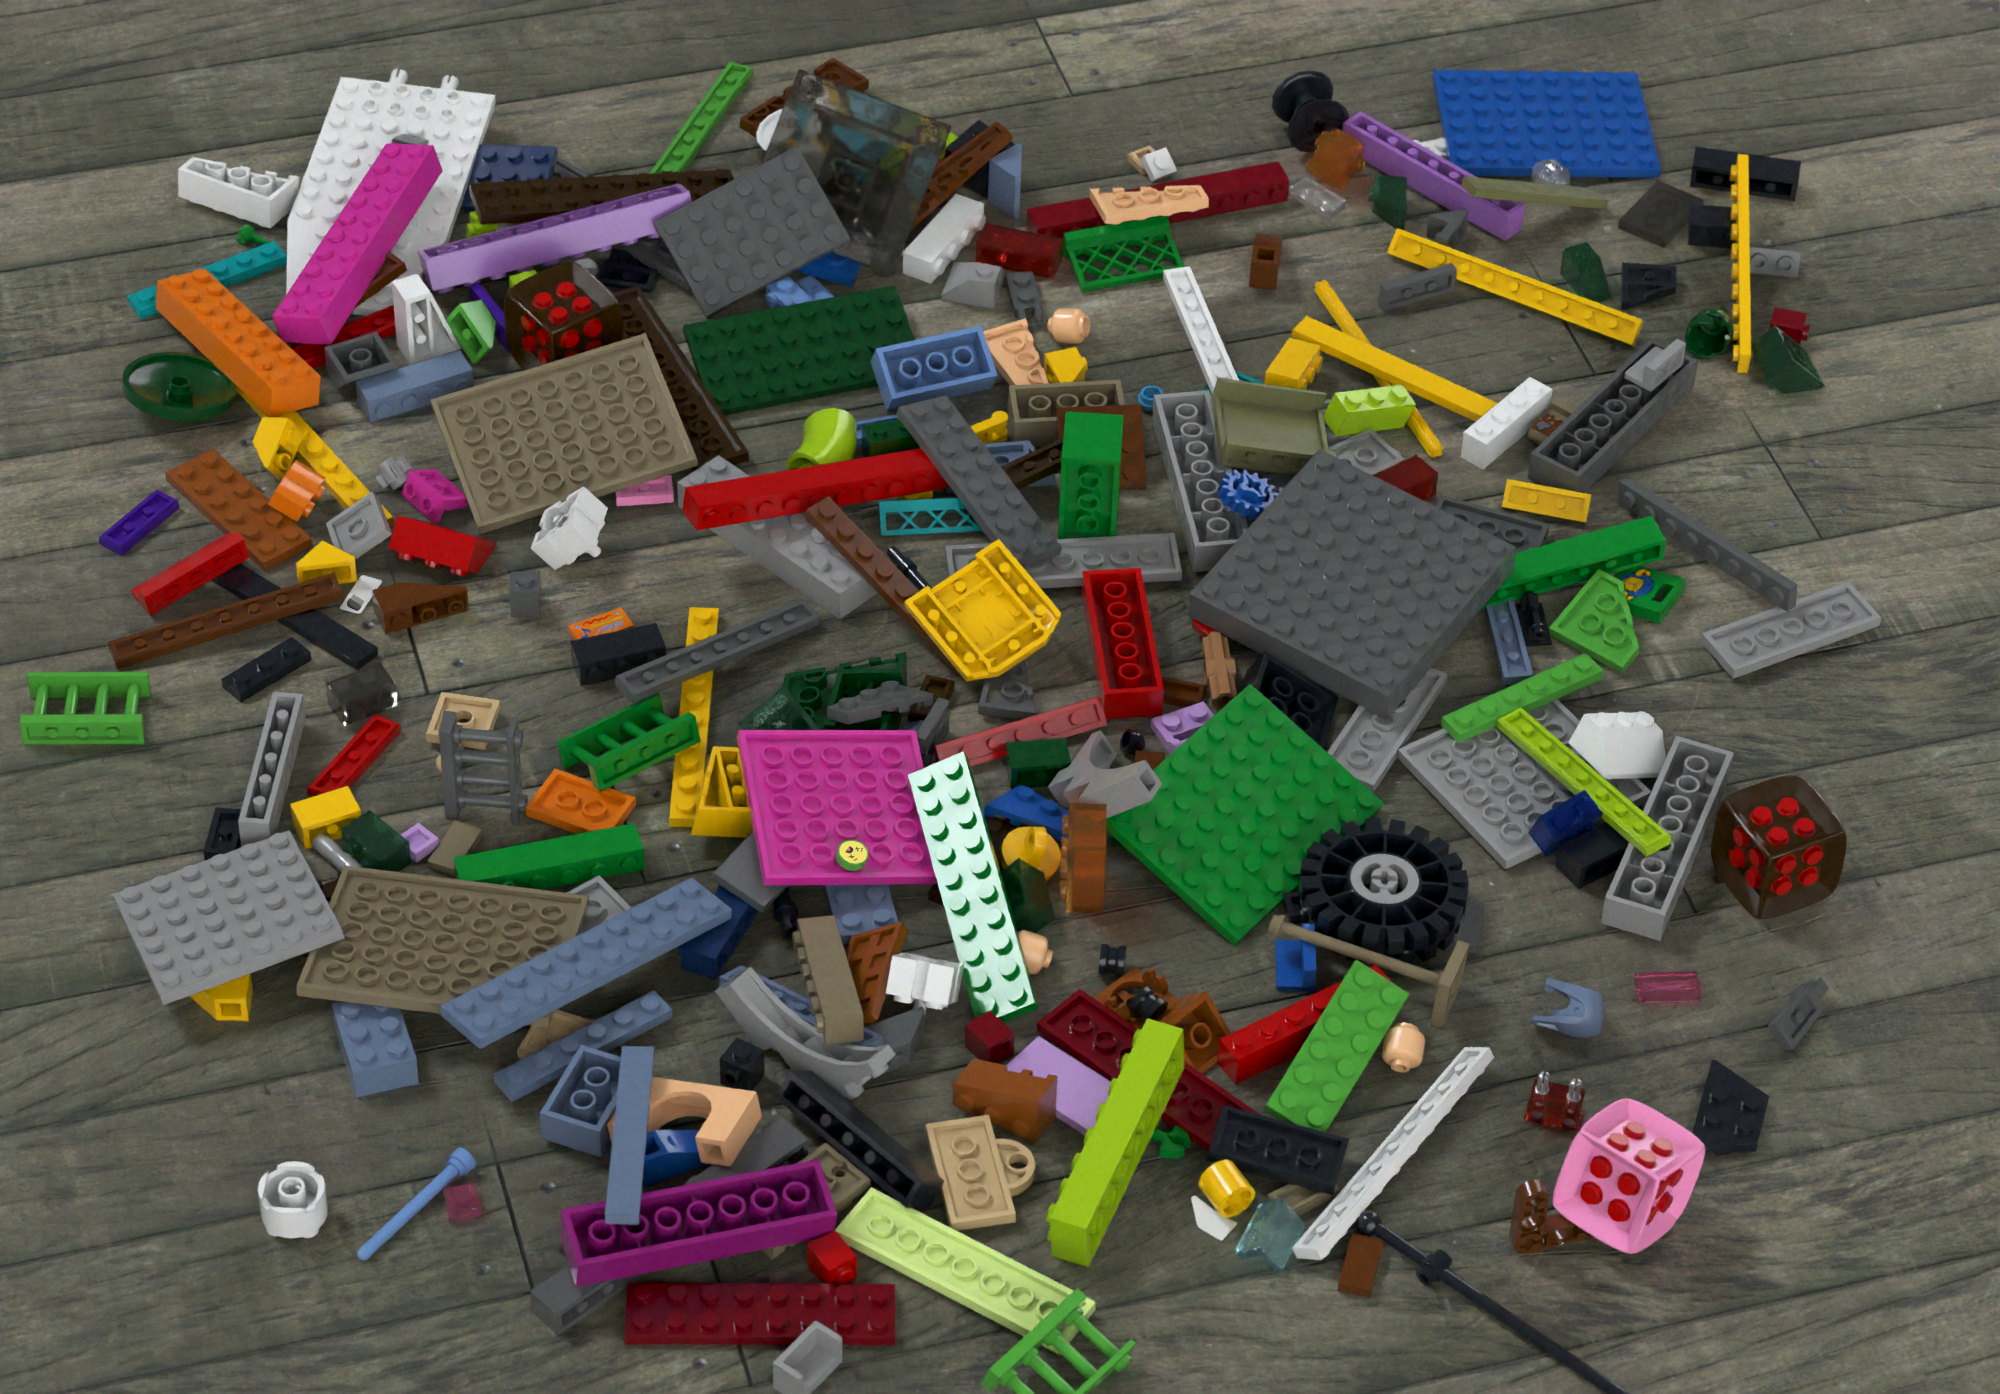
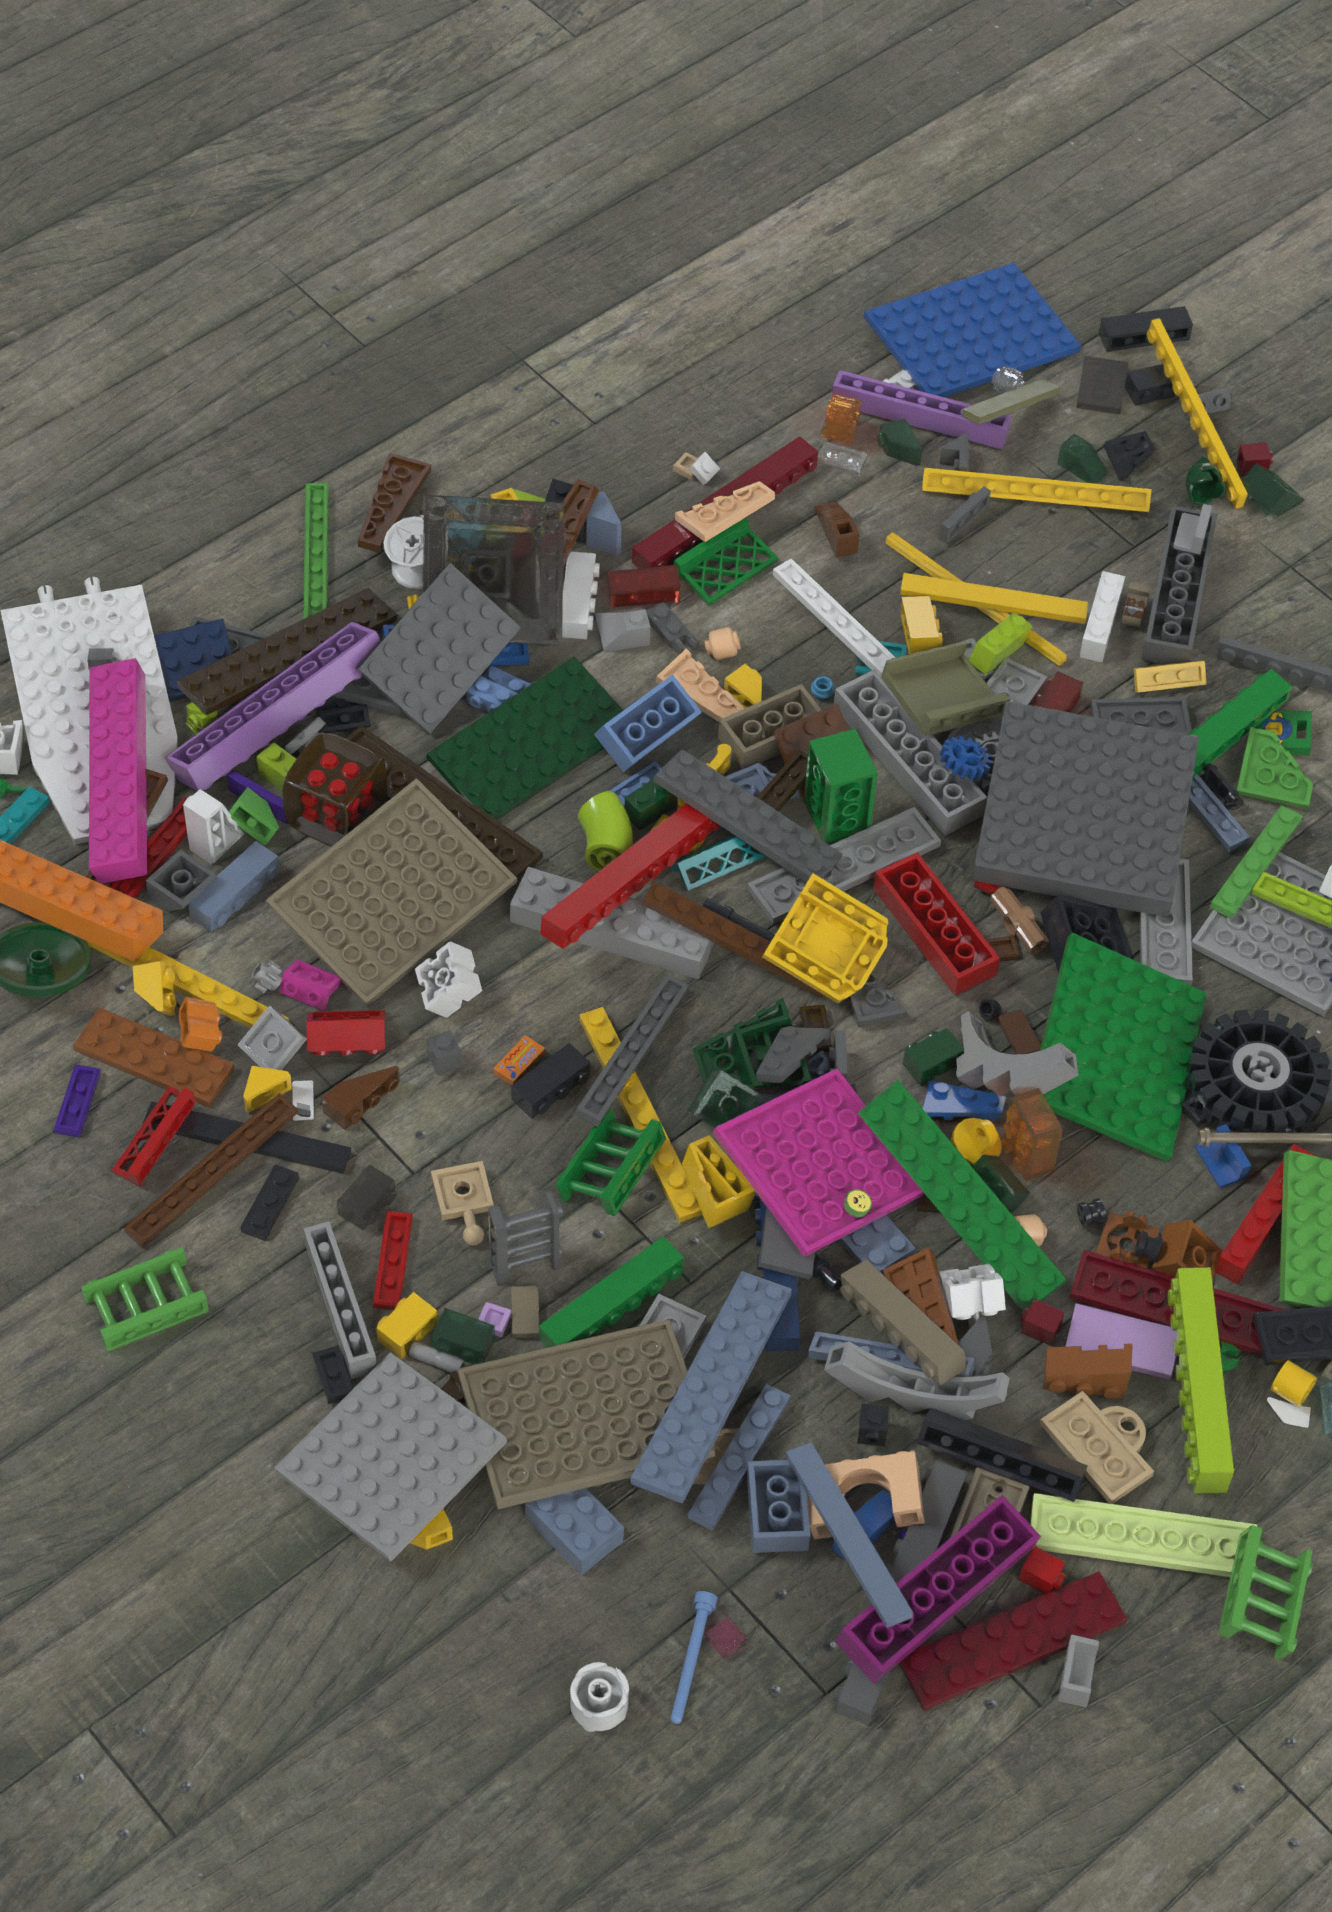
camera: 25 degrees left, 10 degrees up
orange plate [525,769,636,834] -> none
bright pink plate [615,475,674,506] -> none
red plate [932,696,1108,767] -> none
lavender plate [1150,701,1214,754] -> none
black piece [1272,70,1350,153] -> none

